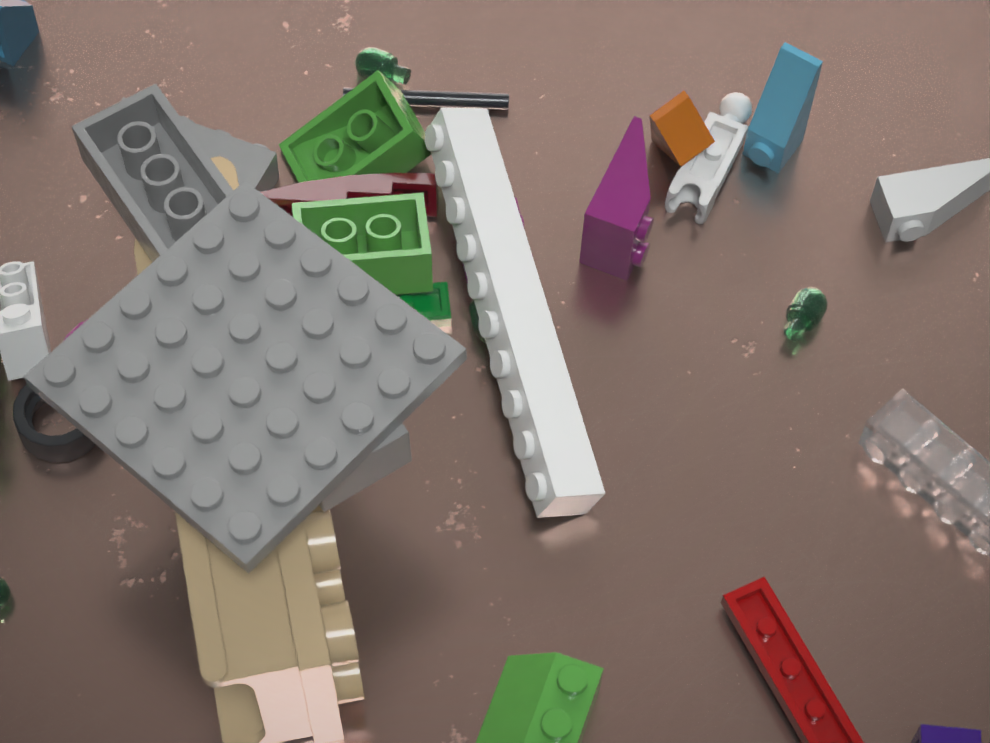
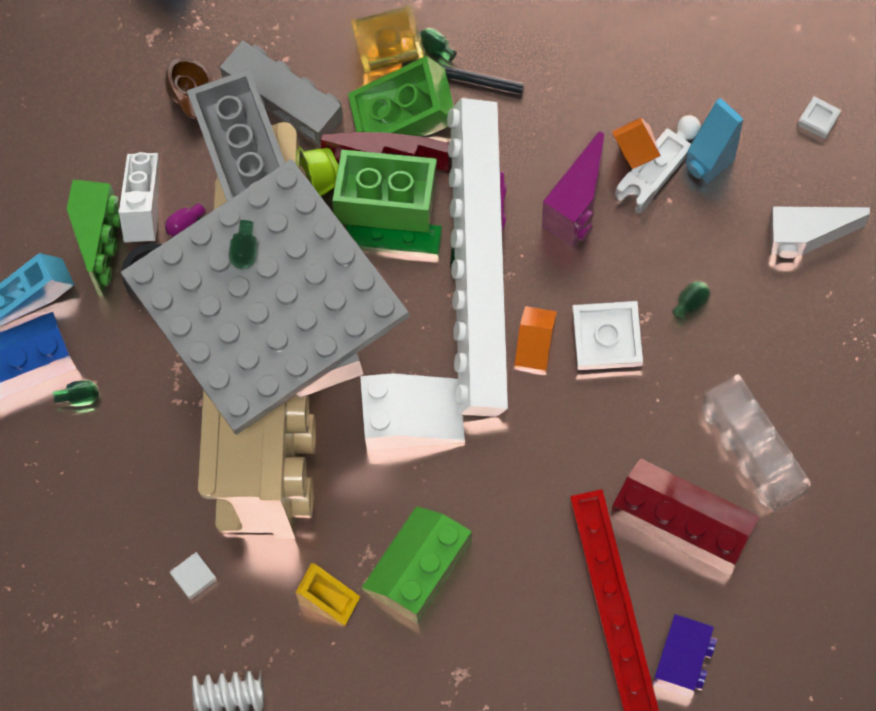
camera: 20 degrees right, 10 degrees up
none -> reddish brown piece [165,59,212,119]
none -> clear green cylinder [228,220,258,269]
none -> clear yellow slope [351,5,426,72]
none -> white slope [360,373,465,451]
none -> orange slope [514,306,557,373]
none -> white plate [572,301,643,370]
none -> dark red slope [611,458,760,575]
none -> white tile [798,96,841,139]

